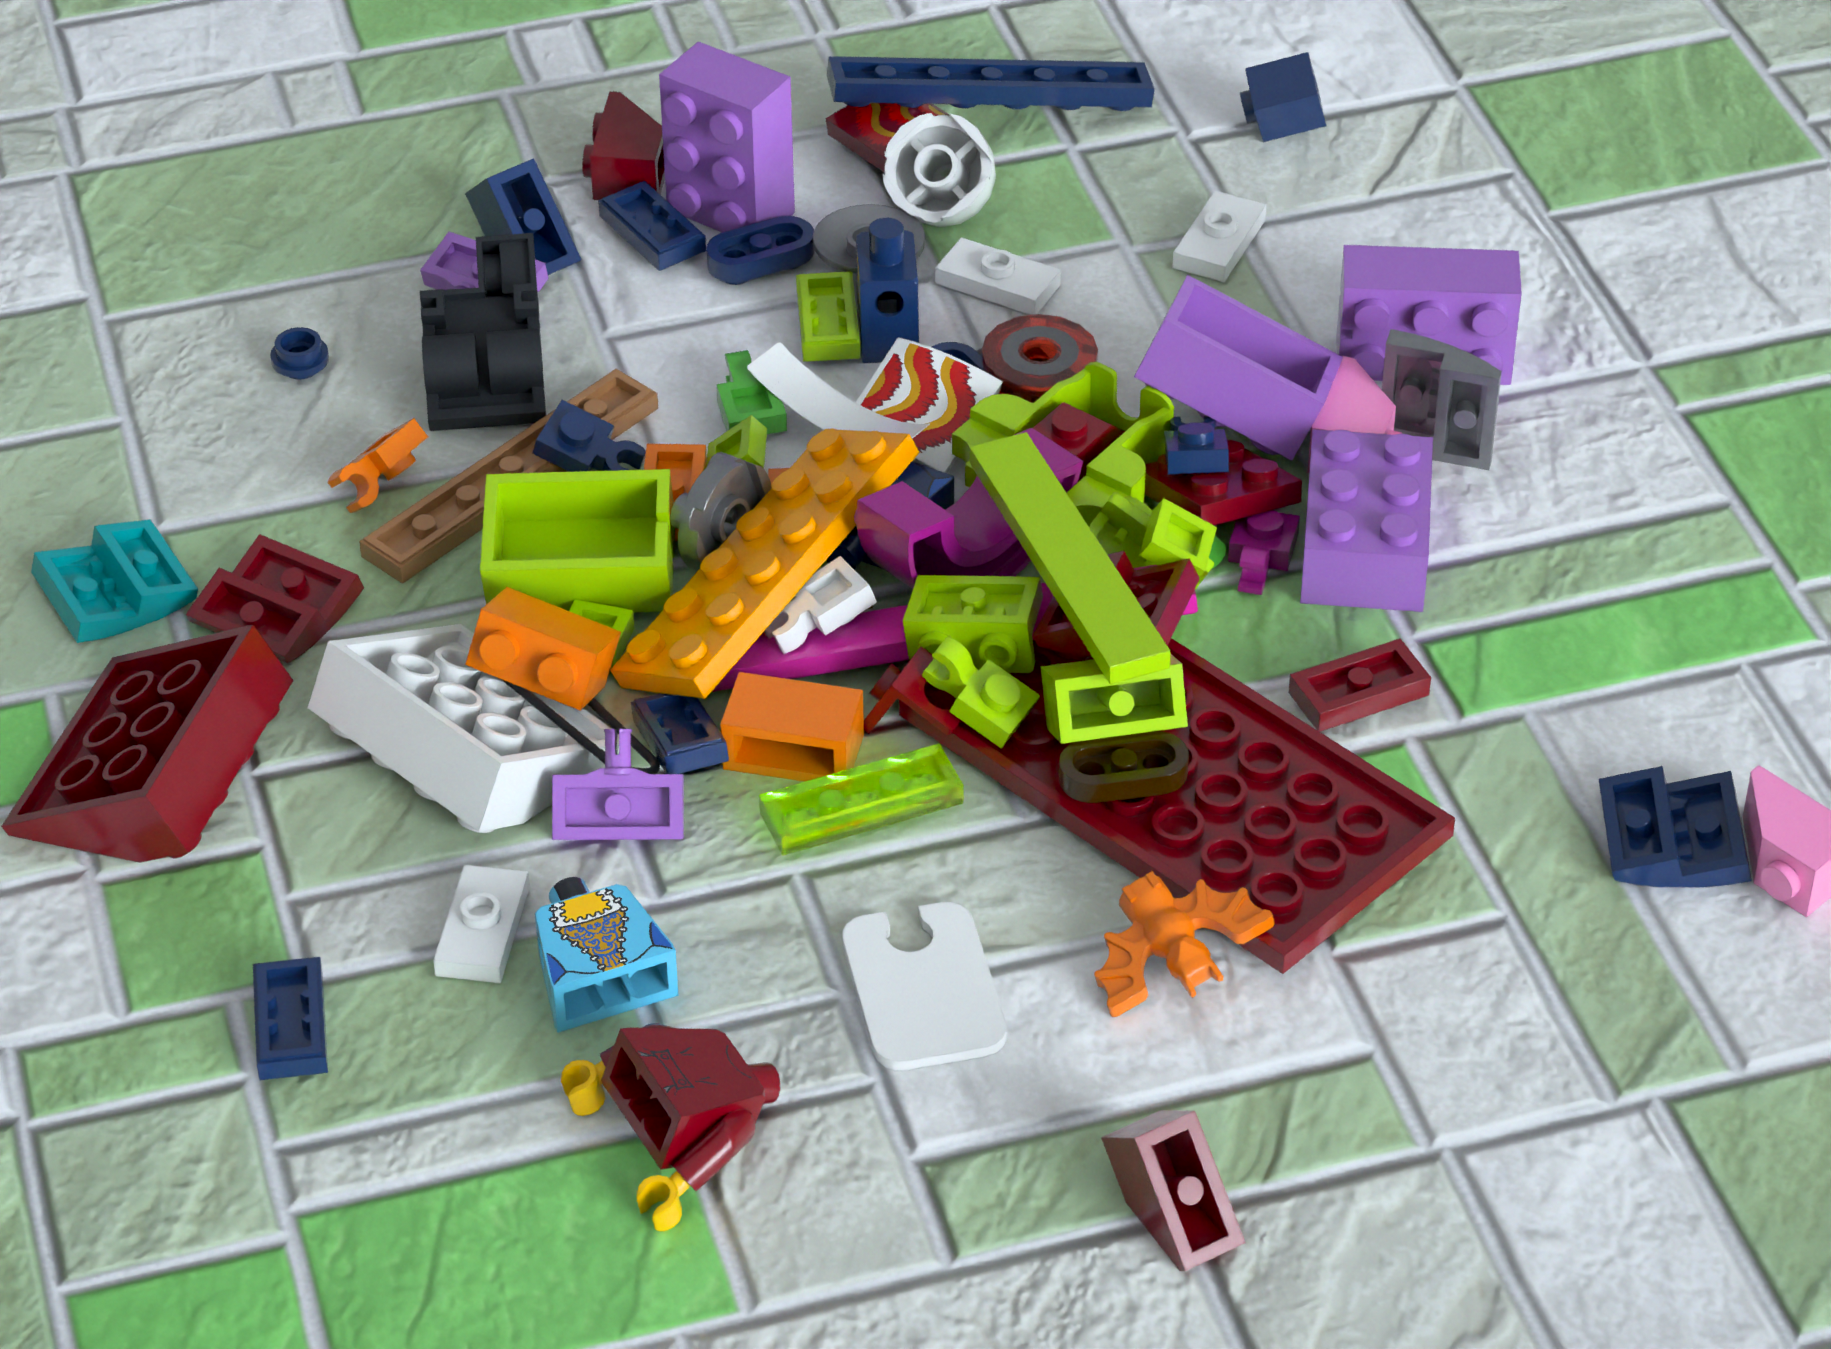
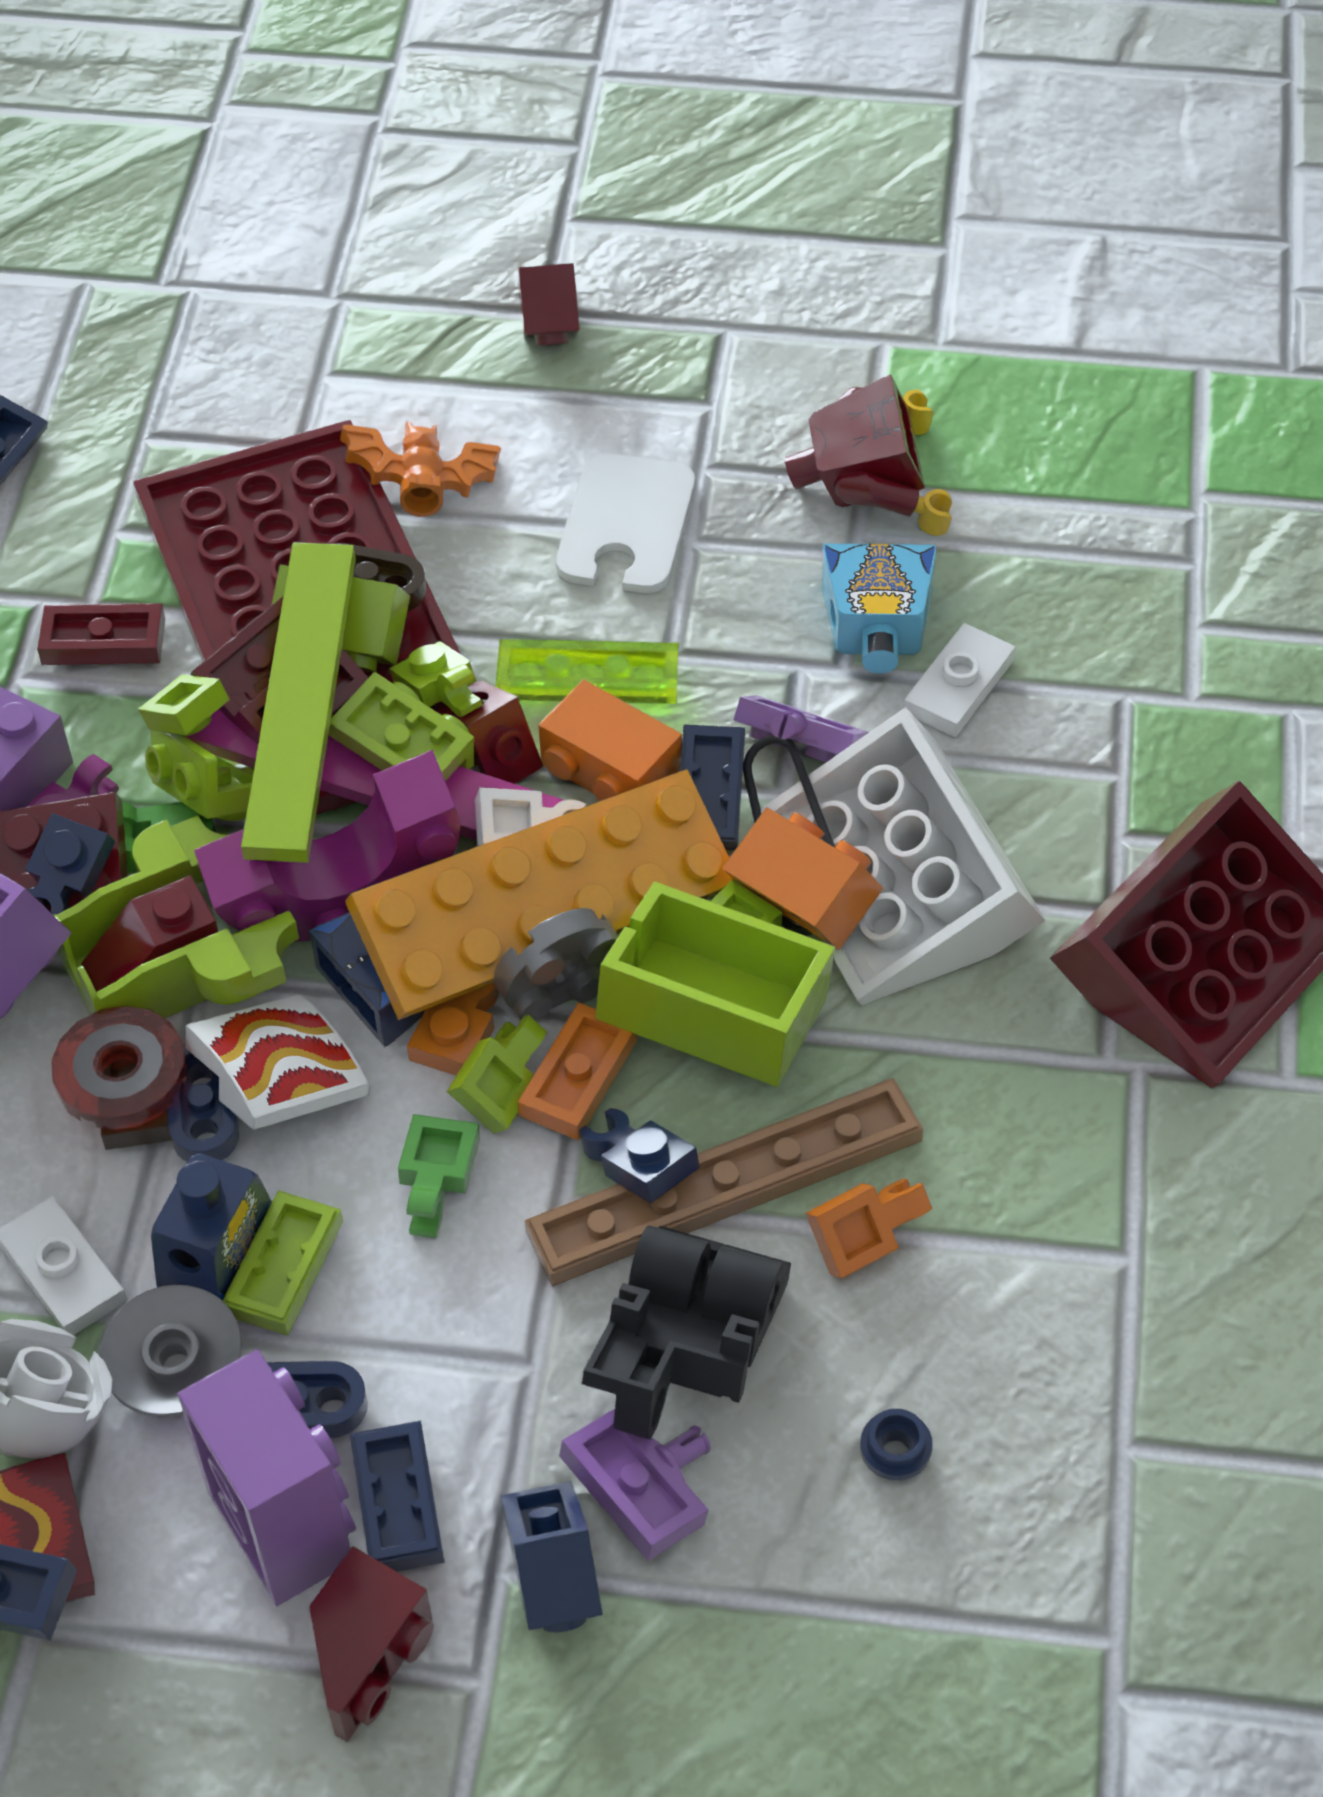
camera: 155 degrees left, 10 degrees up
teal slope [31,519,198,643] -> none
dark red slope [185,534,364,663] -> none
dark blue plate [253,957,328,1080] -> none
white sticker [747,342,930,438] -> none

